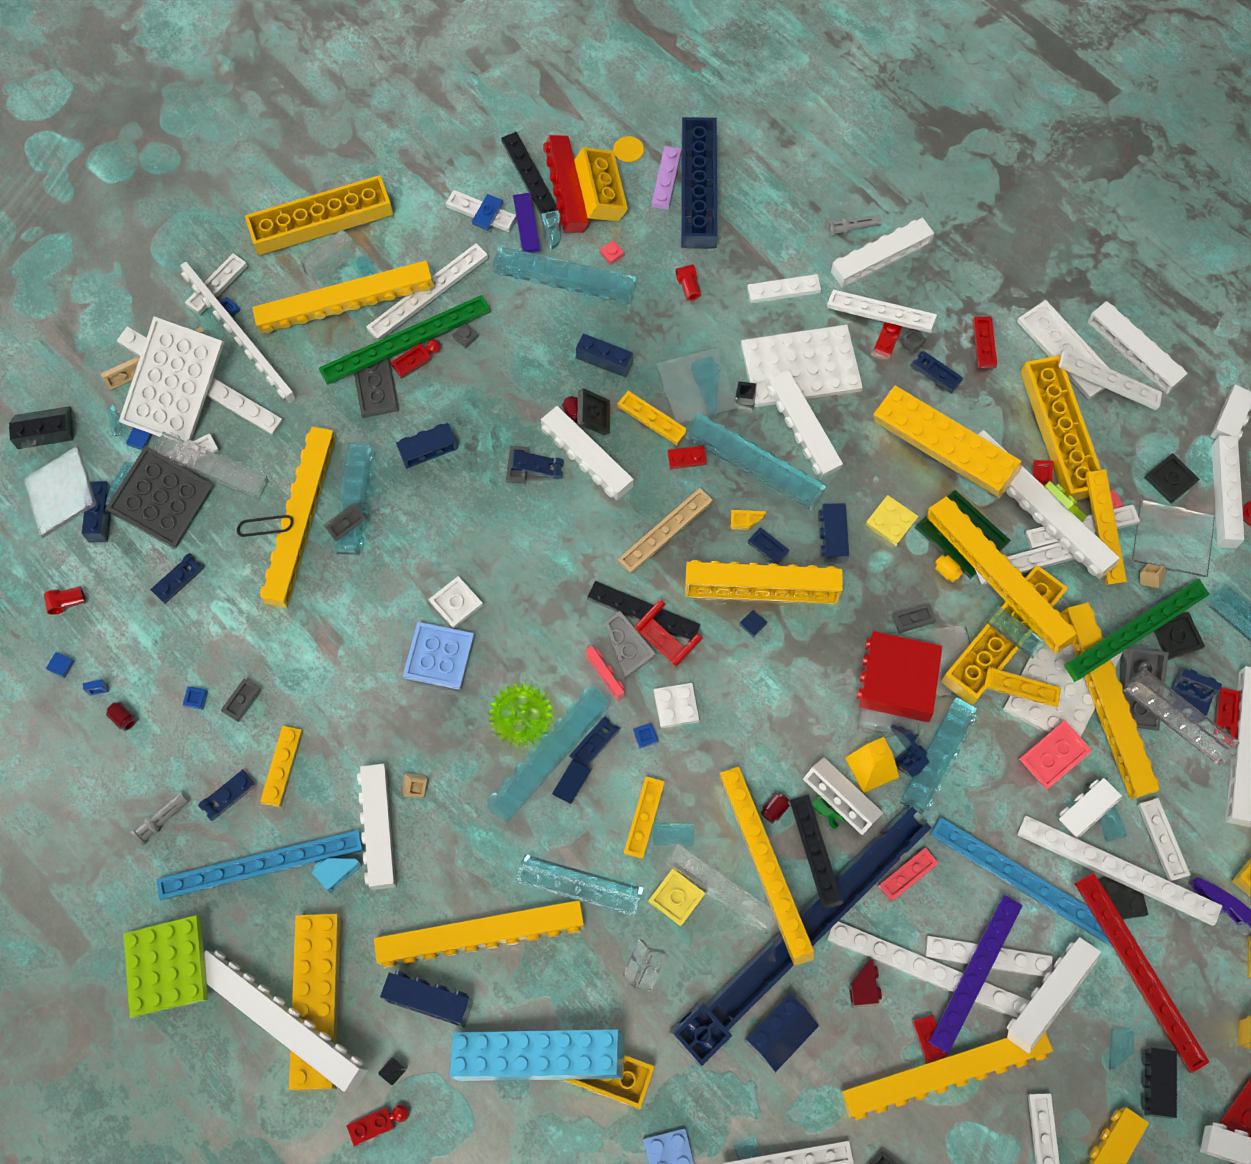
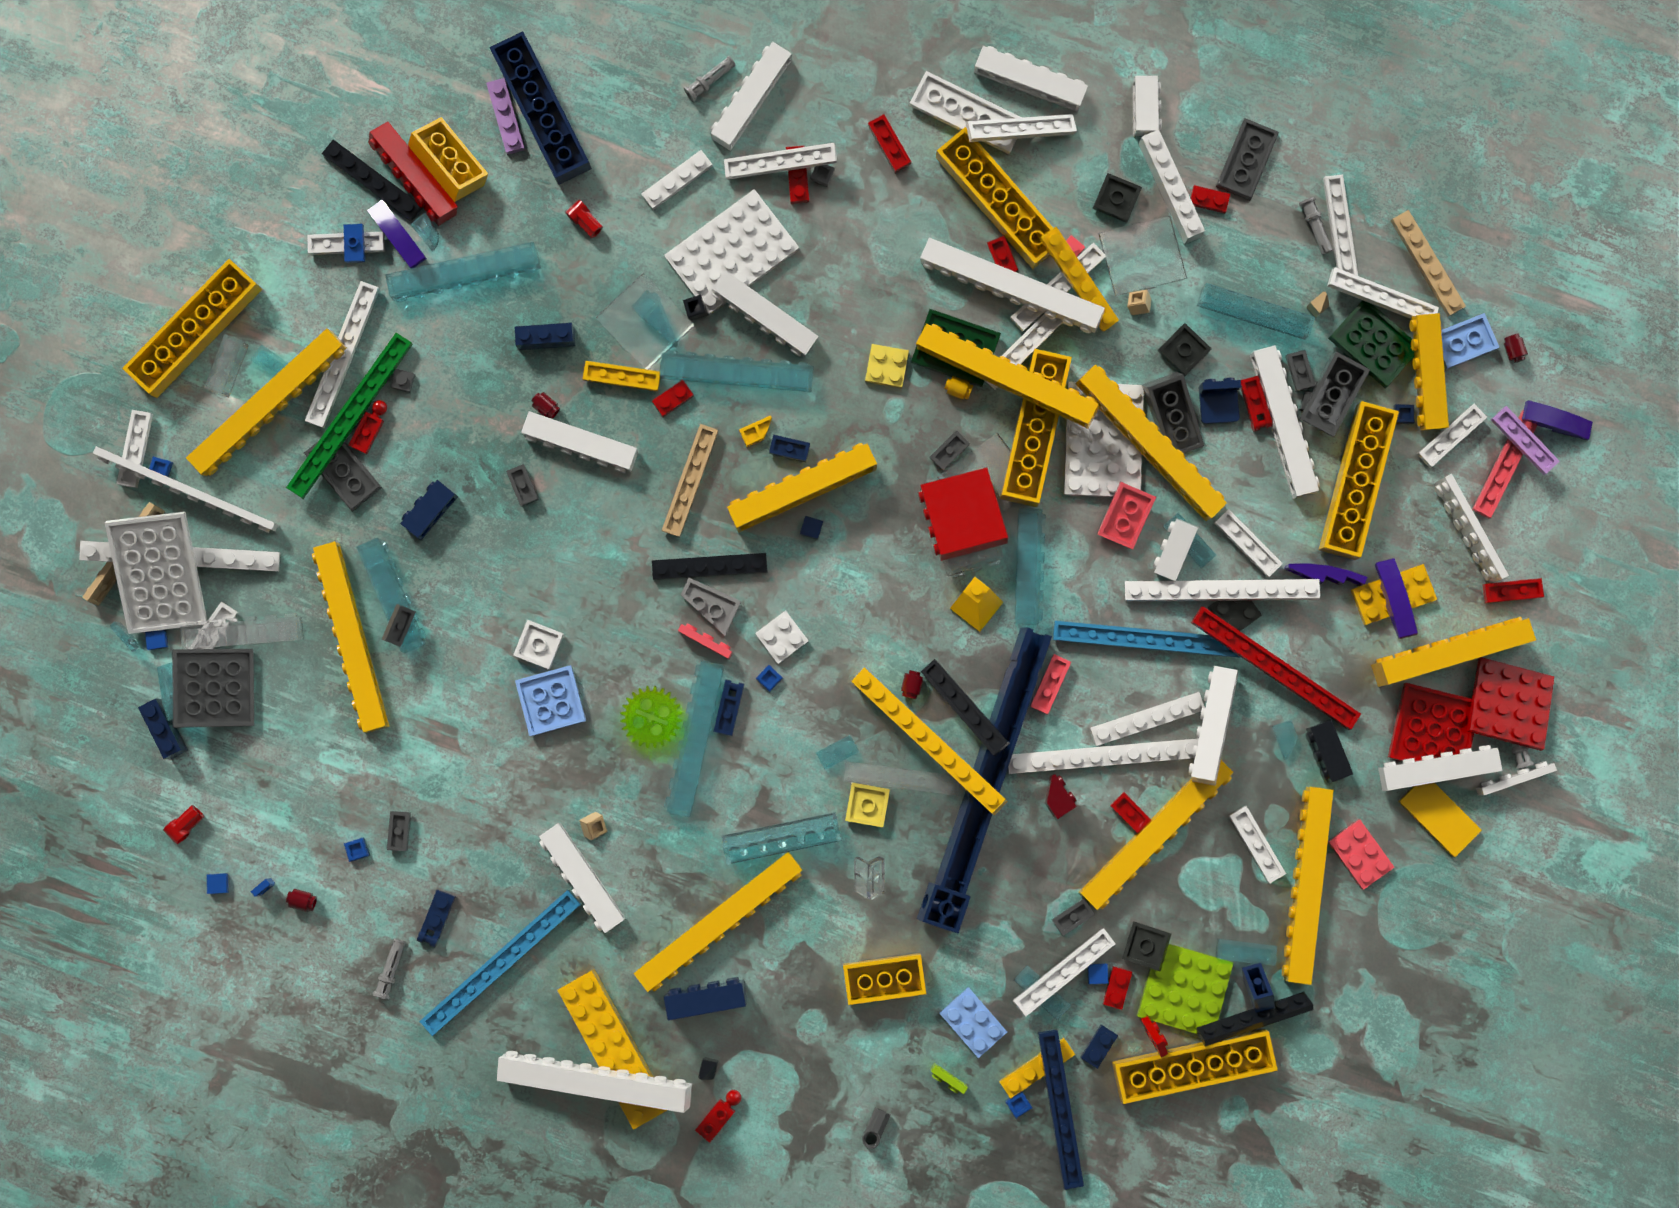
camera: 30 degrees left, 15 degrees up
black slope [9,406,73,449] -> none
clear piece [24,445,96,538] -> none
lime plate [123,915,208,1018] -> none
dark blue plate [150,553,204,604] -> none
black piece [237,515,293,537] -> none
yellow plate [260,726,303,808] -> none
medium azure slope [311,858,362,894] -> none
medium azure brick [450,1029,624,1081] -> none
dark blue plate [511,450,564,479] -> none
dark blue slope [552,759,592,804] -> none
pearl dark grey plate [577,388,610,435] -> none
coral plate [600,240,624,265] -> none
yellow sticker [613,136,644,162] -> none
yellow plate [623,776,665,860] -> none
red plate [634,599,703,667] -> none
dark blue slope [745,993,819,1073] -> none
white brick [803,758,883,835] -> none
green plate [811,795,845,829] -> none
dark blue brick [818,503,849,563] -> none
yellow brick [873,385,1021,499] -> none
dark blue bracket [890,724,930,777] -> none
dark blue plate [910,351,963,394] -> none
dark purple plate [928,895,1023,1054] -> none
clear light blue plate [985,606,1046,659] -> none
yellow plate [985,668,1061,707] -> none
lime wing [1045,481,1088,522] -> none
green plate [1064,579,1210,682] -> none
clear brick [1123,668,1240,766] -> none
none -> dark grey plate [1051,898,1095,936]

